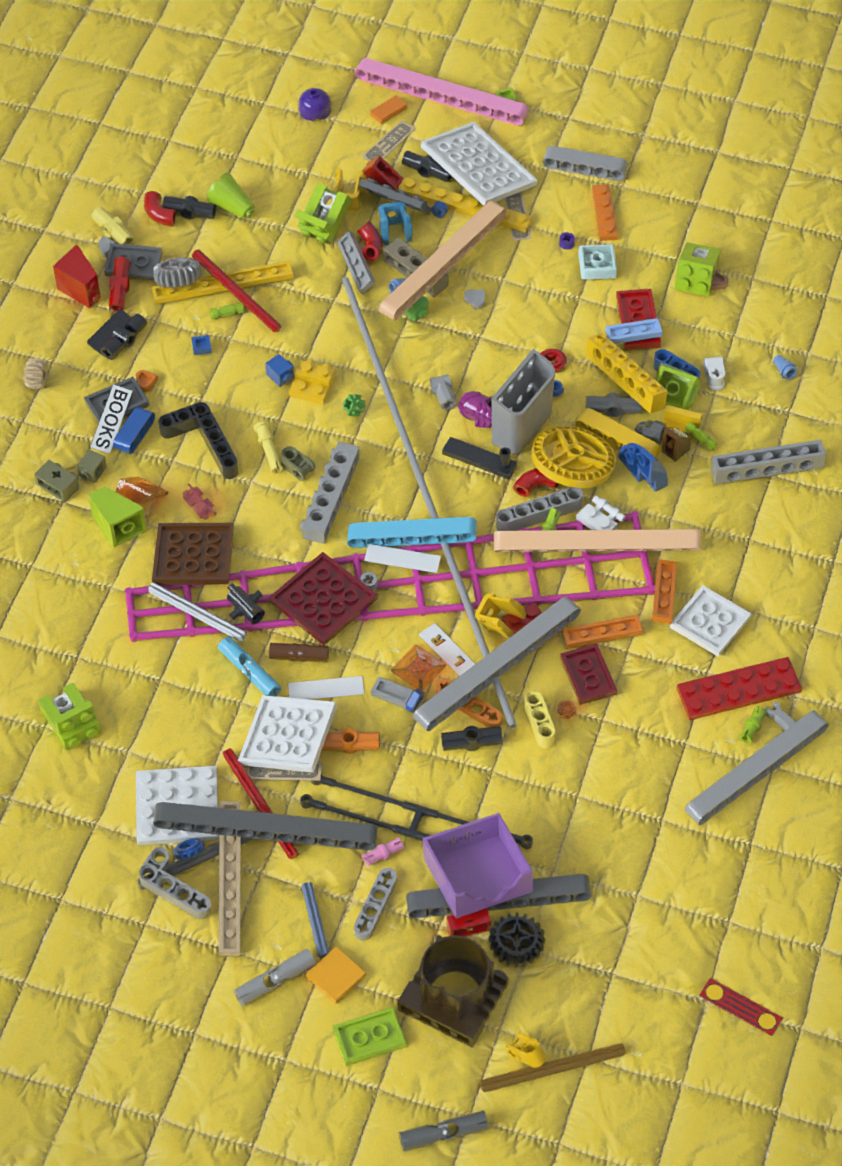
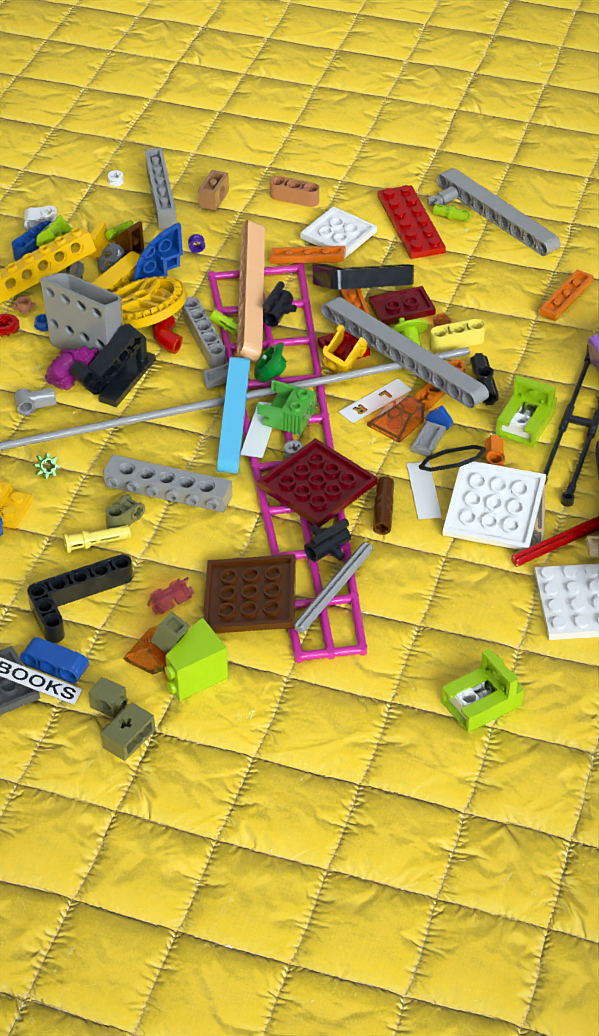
camera: 90 degrees left, 10 degrees down
medium azure piece [218,636,281,696] -> none
white plate [576,496,626,530] -> none
medium blue cone [773,355,798,379] -> none
none -> nougat plate [13,296,36,314]
none -> black beam [70,324,144,395]
none -> white bush [108,170,124,187]
none -> olive brick [150,612,190,654]
none -> dark purple bush [188,234,205,253]
none -> medium nougat brick [198,170,229,211]
none -> light grey tile [203,363,229,389]
none -> green hat [254,342,287,383]
none -> bright green piece [257,380,316,436]
none -> black pin [262,281,297,327]
none -> nougat beam [270,176,319,207]
none -> black beam [313,264,414,290]
none -> lime piece [392,318,428,346]
none -> black piece [419,445,486,472]
none -> lime brick [496,375,557,448]
none -> orange plate [539,269,594,321]

